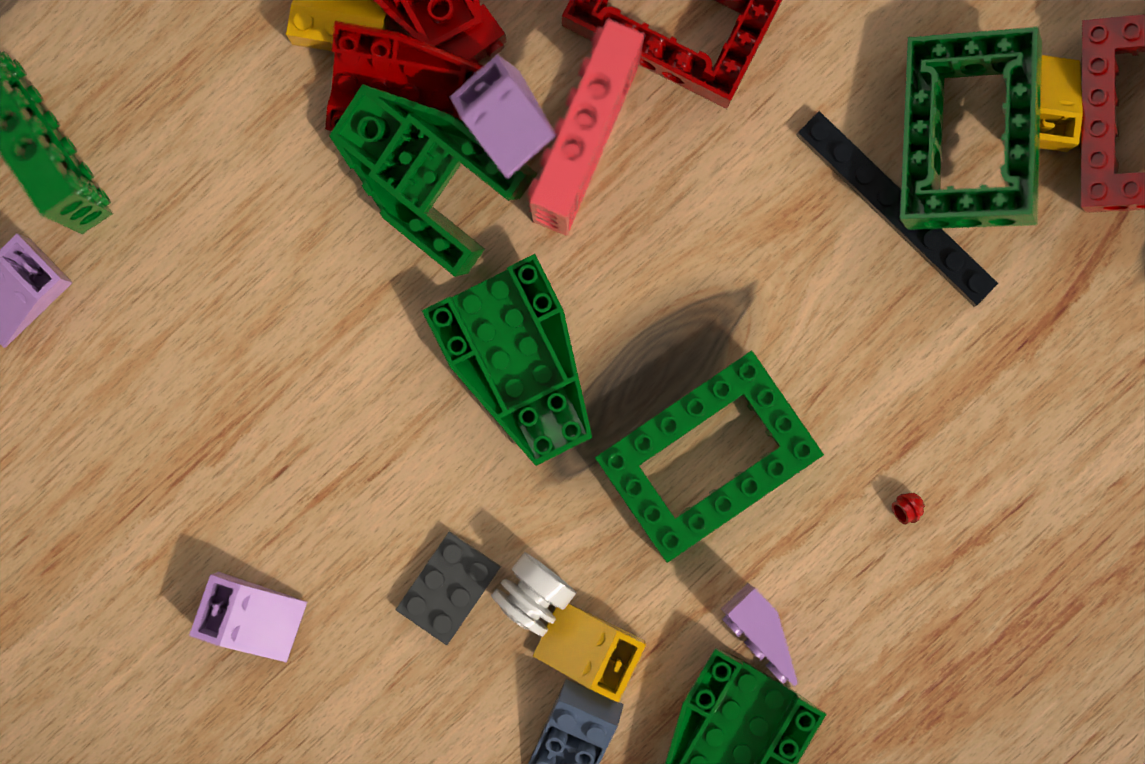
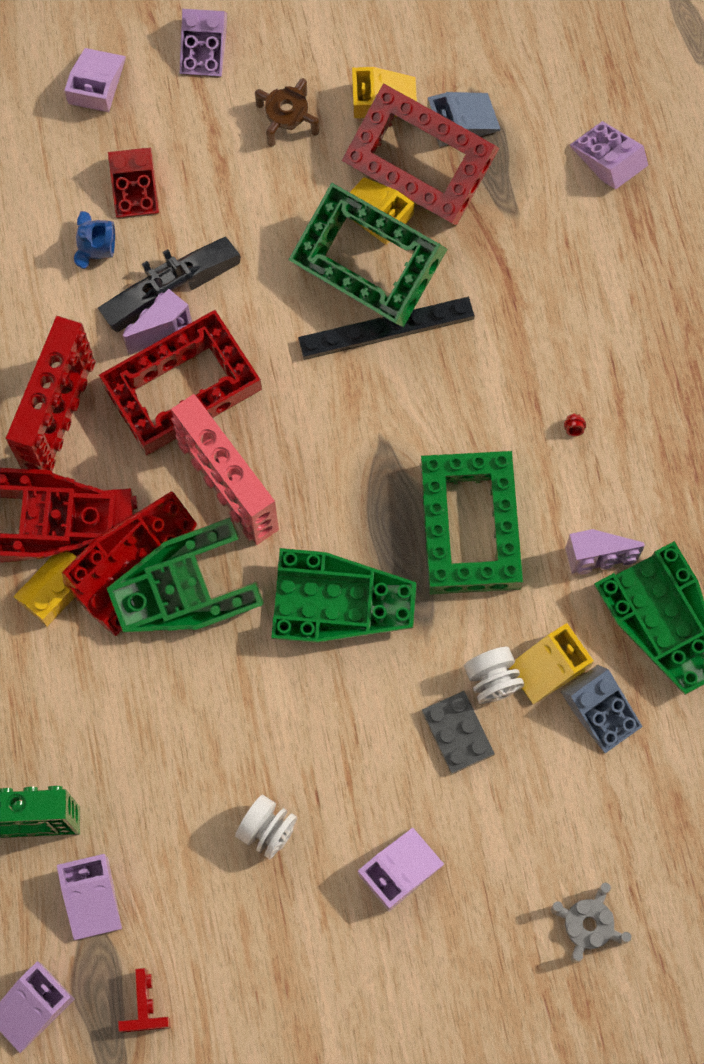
camera: 55 degrees left, 15 degrees down
lavender slope [450,54,556,178] -> none
none -> white wheel [235,794,297,859]

